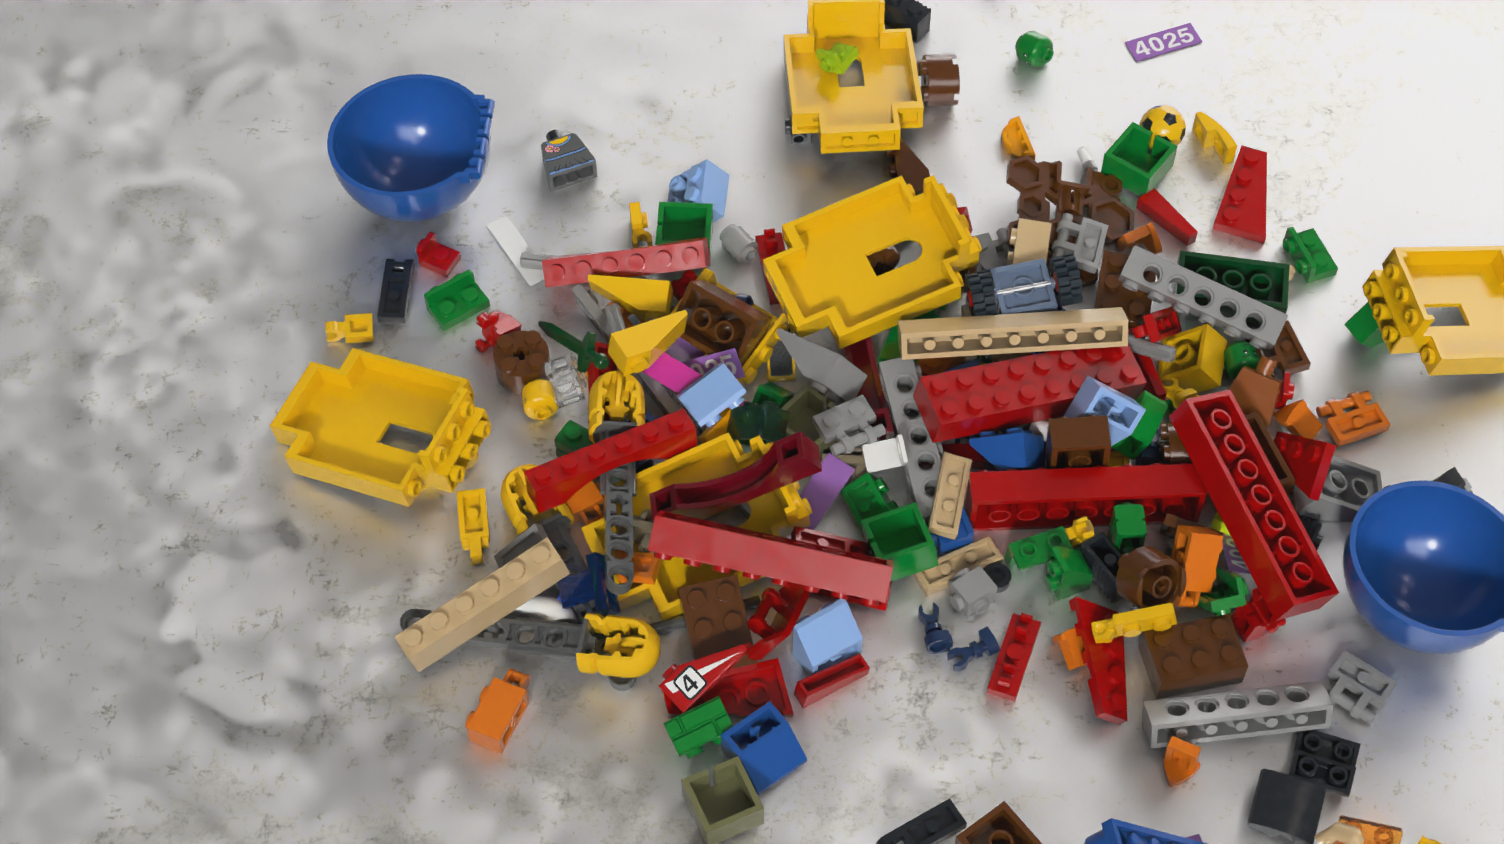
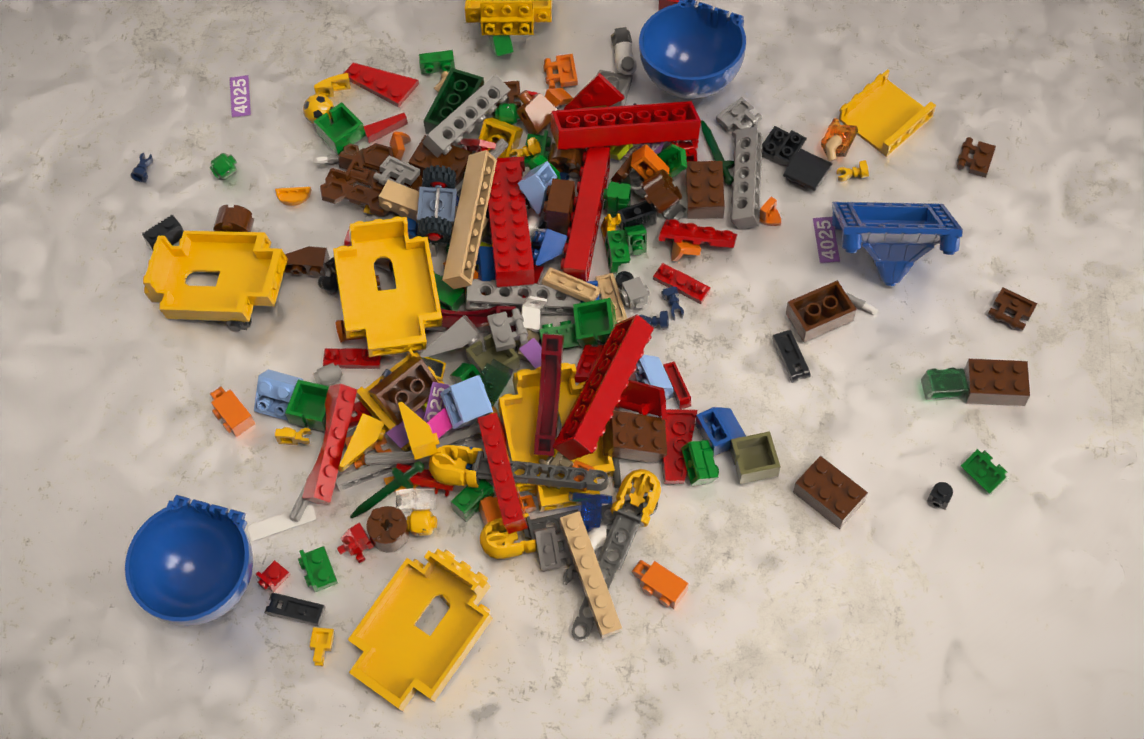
camera: 75 degrees left, 5 degrees up
yellow hinge [456,488,490,565] -> none
dark grey torso [541,129,597,192] -> none
slope [658,642,754,713] -> none
lime bracket [815,42,859,75] -> none
yellow hinge [1091,603,1178,643] -> none
none -> orange brick [210,386,255,437]
none -> dark green sword [701,120,735,186]

